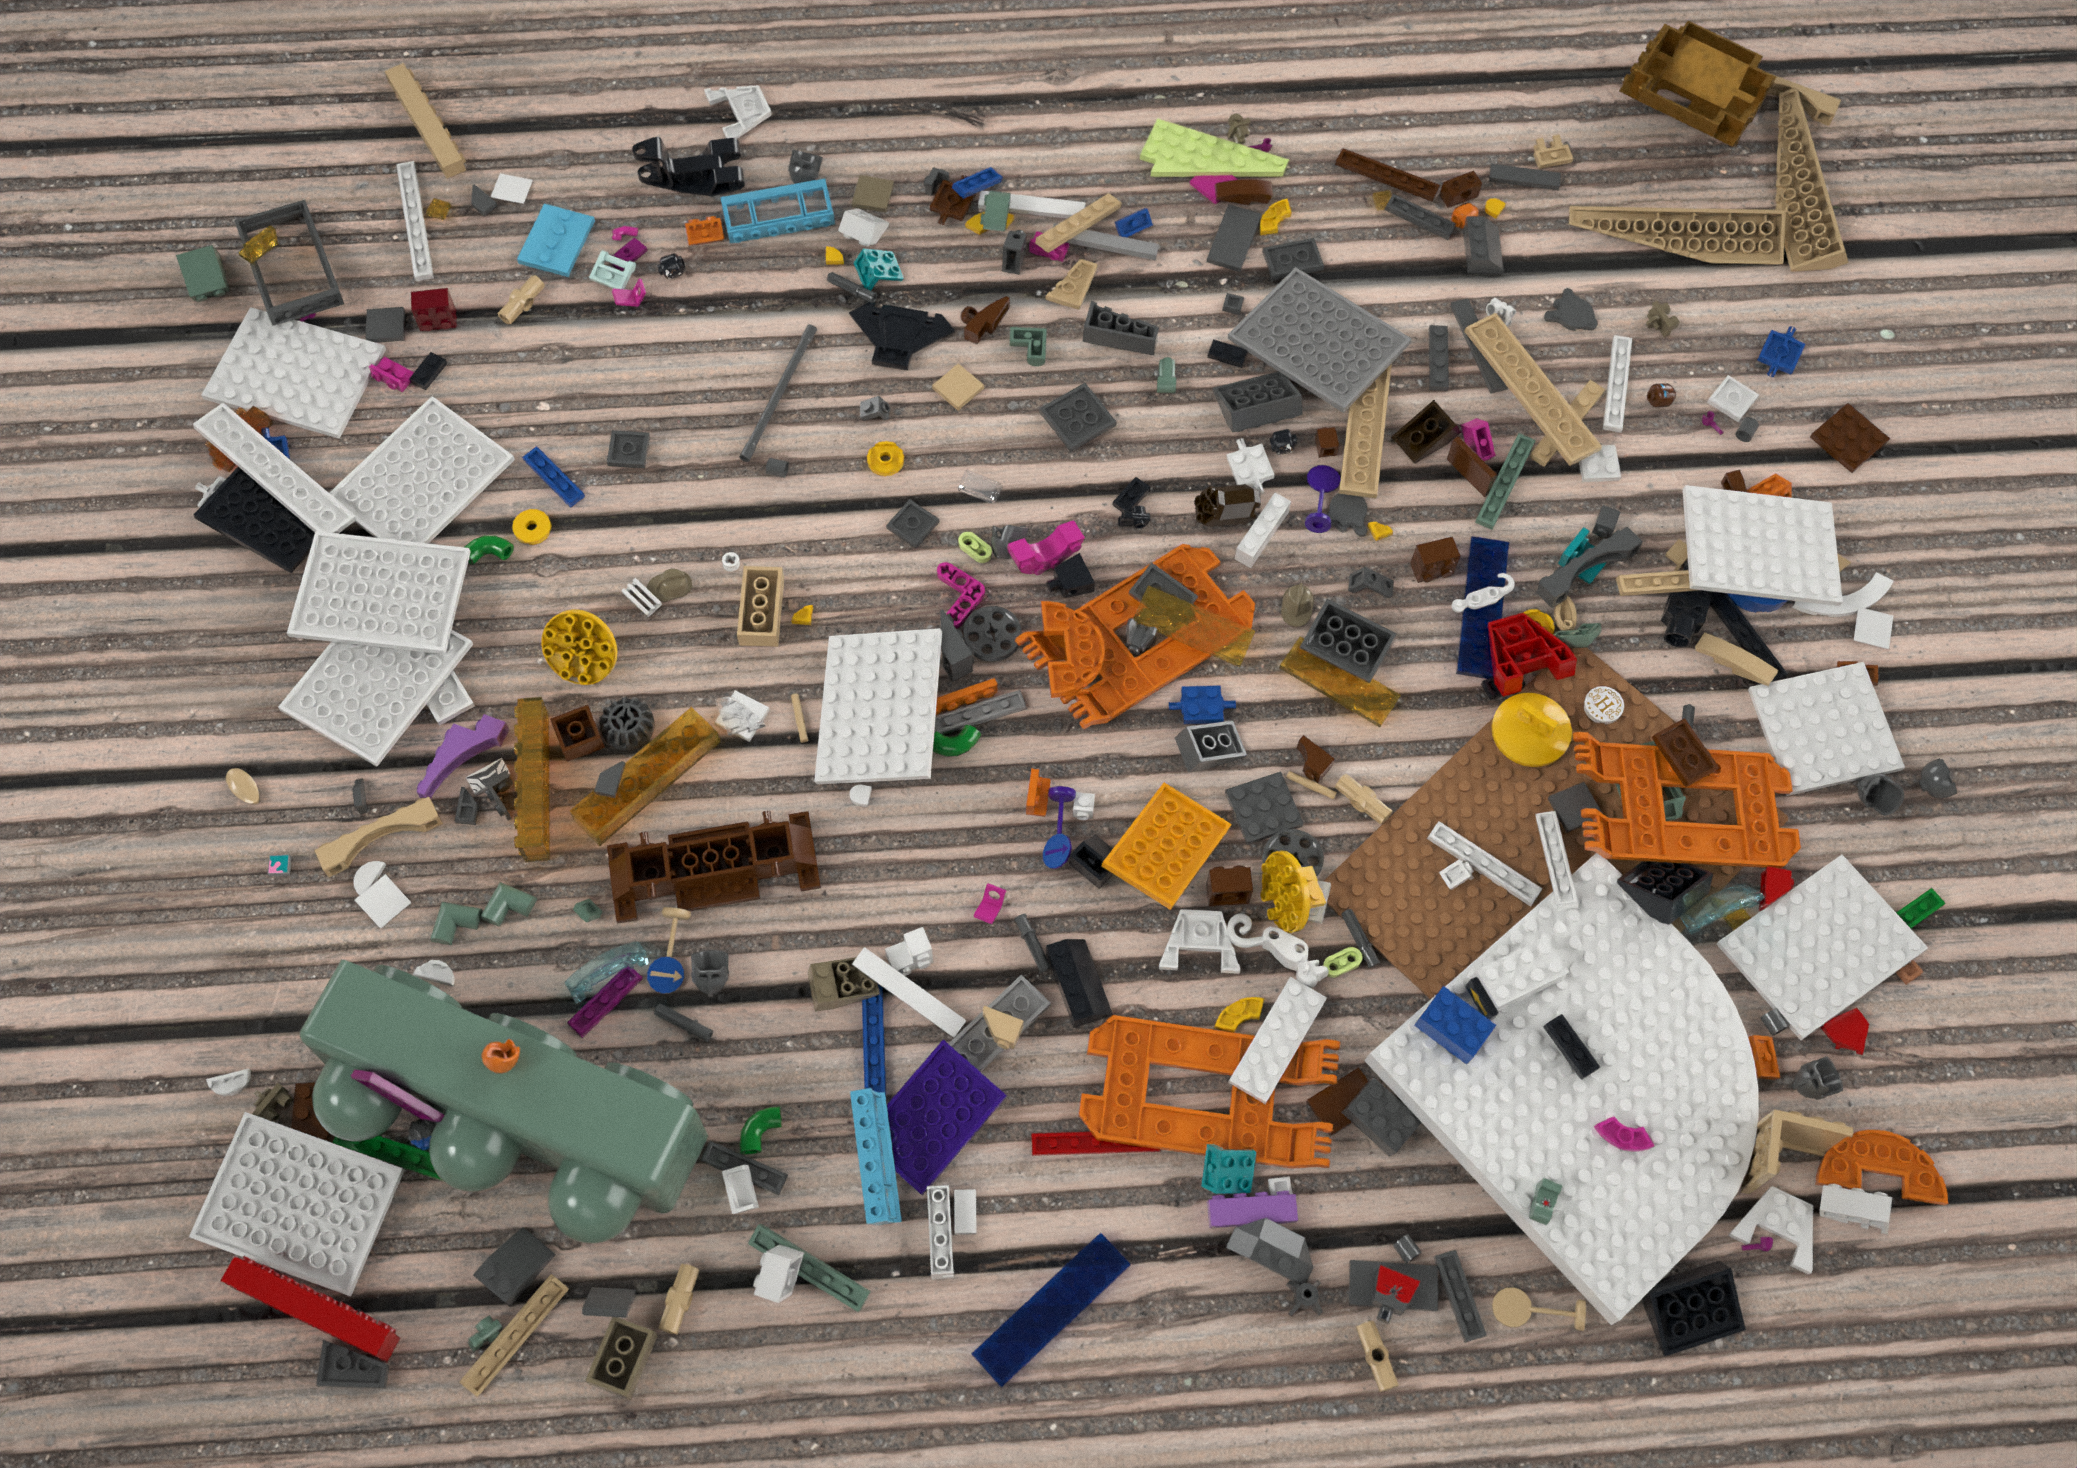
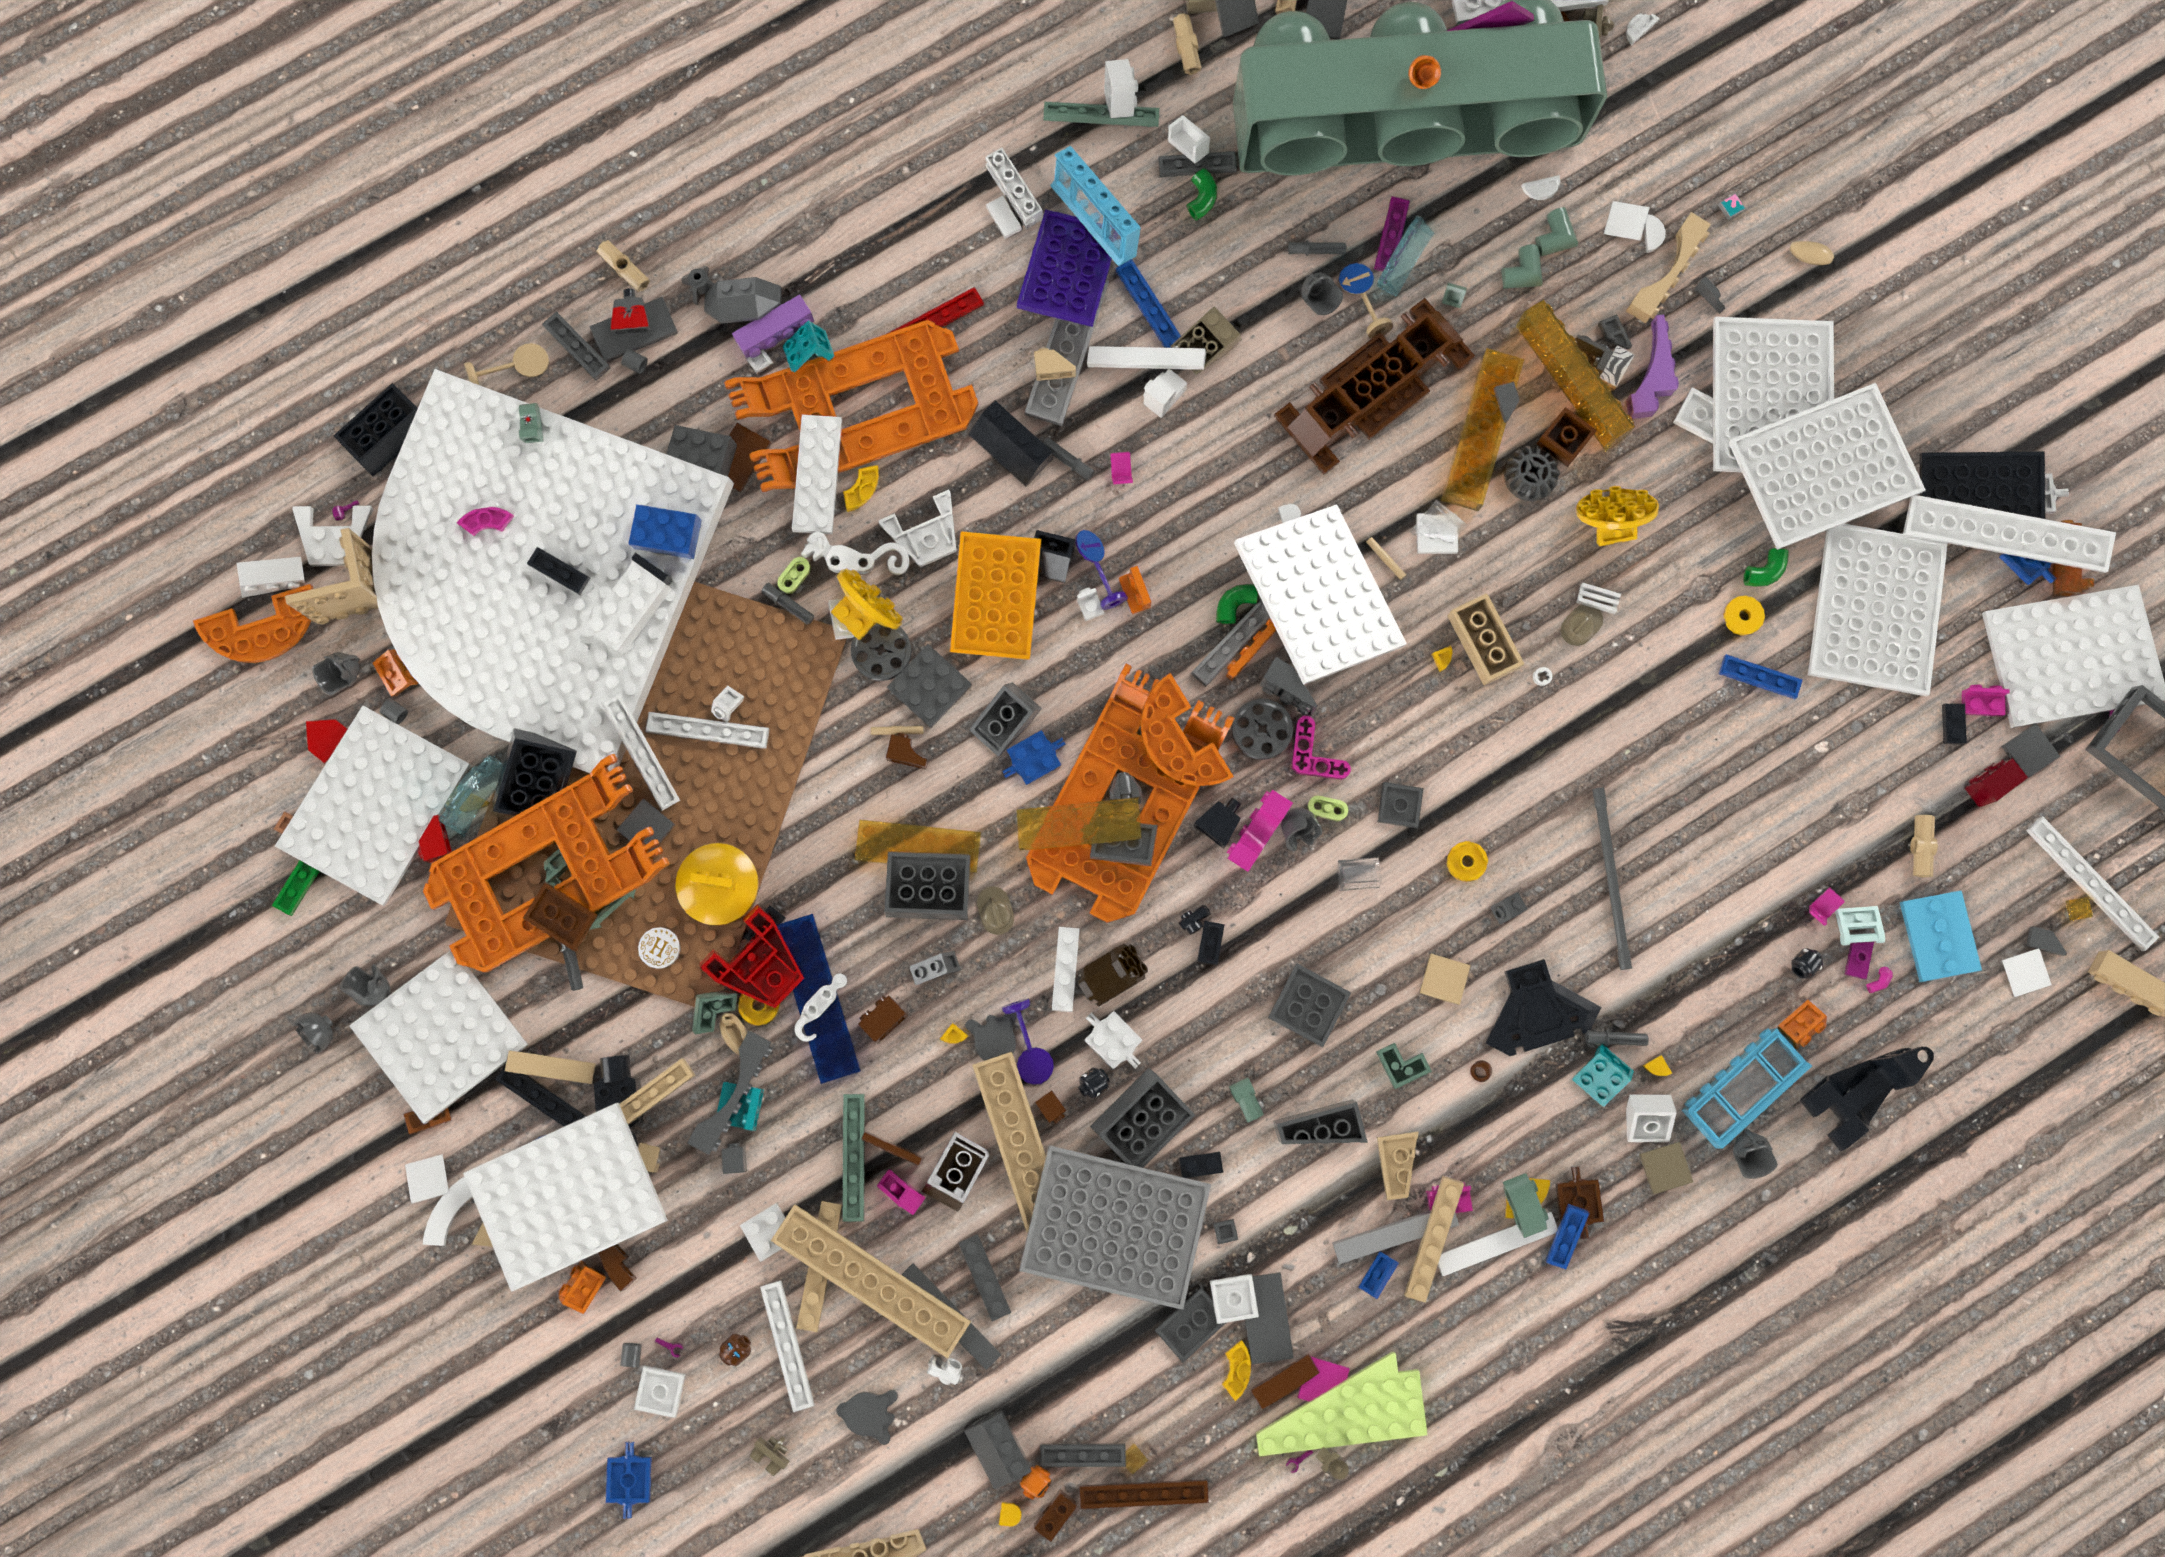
camera: 150 degrees right, 15 degrees up
dark grey plate [607,430,650,469] -> none
white wing [704,85,772,139] -> none
dark grey beam [766,458,789,478] -> none
dark grey bracket [923,167,950,196] -> none
reddish brown slope [964,296,1010,345] -> none
clear blue plate [971,1232,1131,1389] -> none
dark grey torso [1002,230,1027,275] -> none
reddish brown brick [1206,865,1253,907] -> none
tan piece [1335,774,1393,825] -> none
reddish brown plate [1810,403,1891,473] -> none
none -> white tile [1210,1274,1259,1324]

